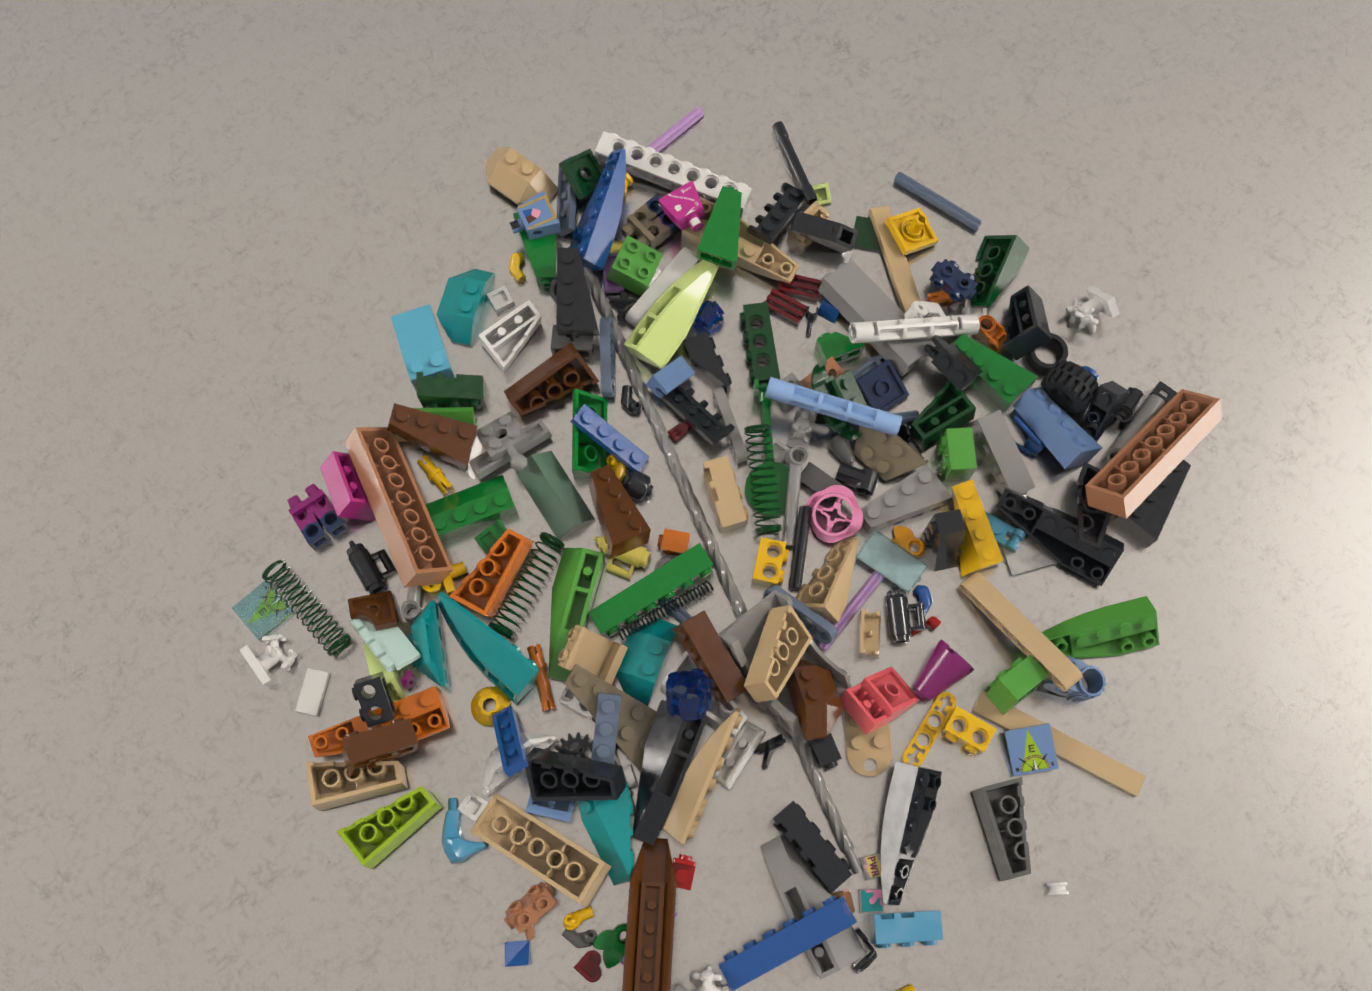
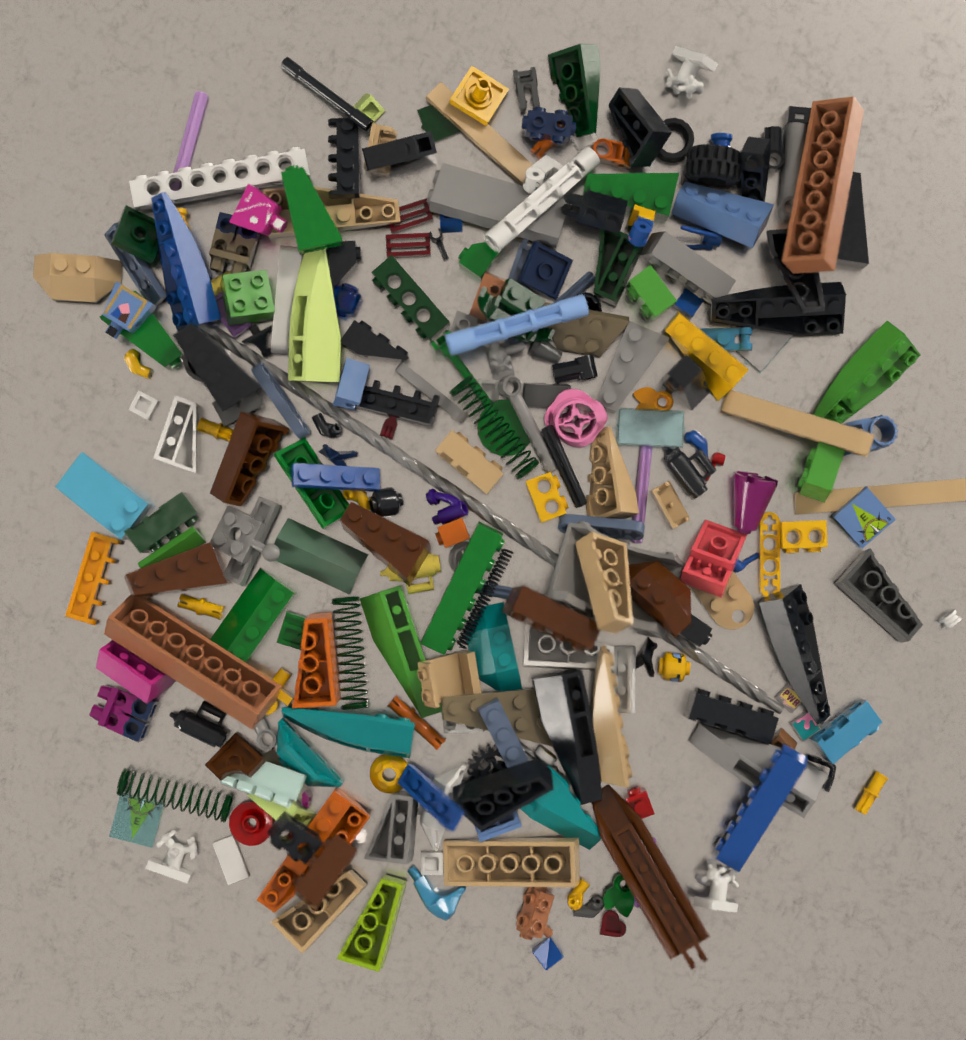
camera: 35 degrees left, 15 degrees up
teal wedge [436,269,495,347] -> none
clear blue brick [666,668,712,721] -> none
sand blue axle [894,172,982,231] -> none
none -> light orange hinge [65,531,122,625]
none -> yellow axle [197,417,233,441]
none -> red dish [229,801,273,846]
none -> dark blue piece [318,444,358,466]
none -> black slope [329,241,361,289]
none -> light grey wedge [364,792,418,864]
none -> dark purple plant [426,488,468,525]
none -> dark grey piece [513,67,540,112]
none -> blue leg [627,204,655,247]
none -> yellow head [658,652,691,682]
none -> blue slope [673,288,704,319]
none -> blue hand [733,552,759,573]

